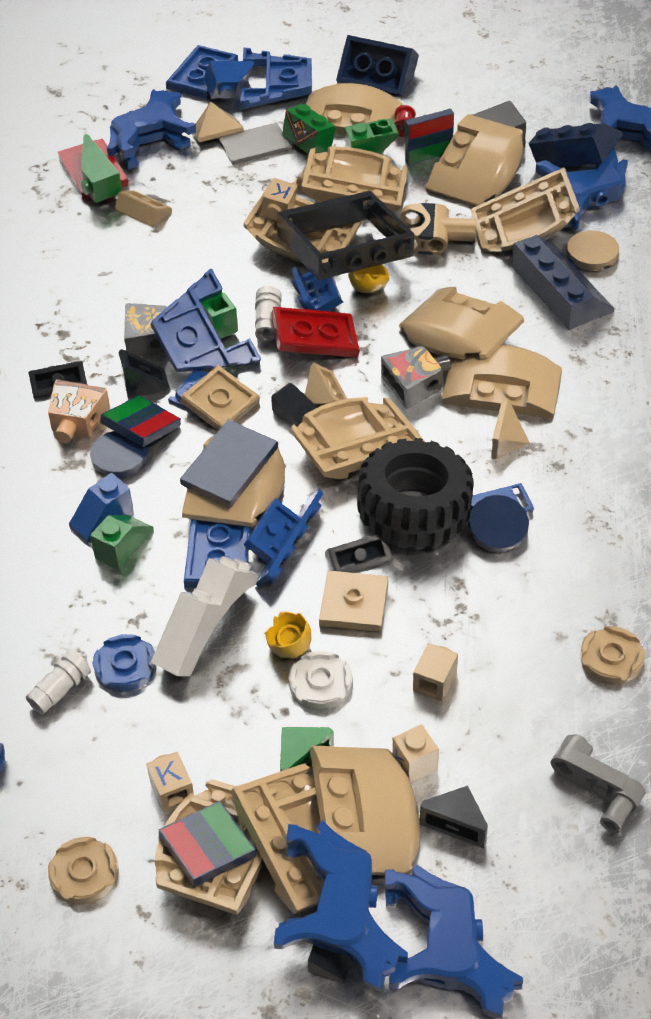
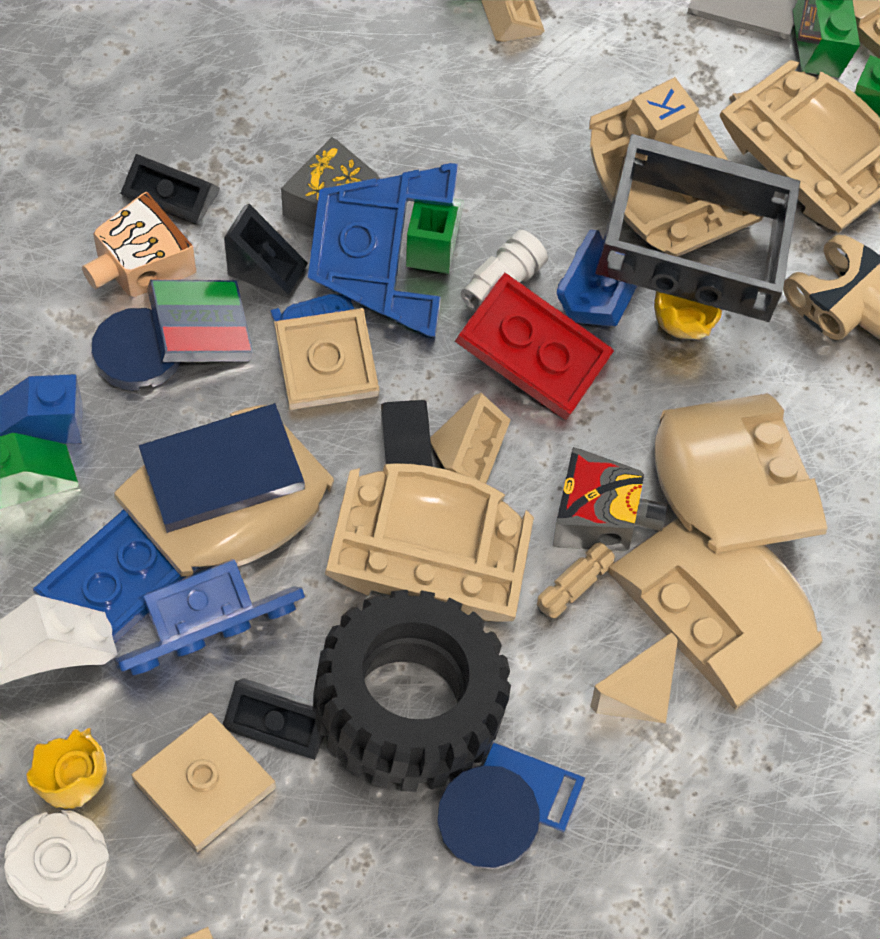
camera: 35 degrees right, 10 degrees up
none -> tan axle [537,542,615,619]

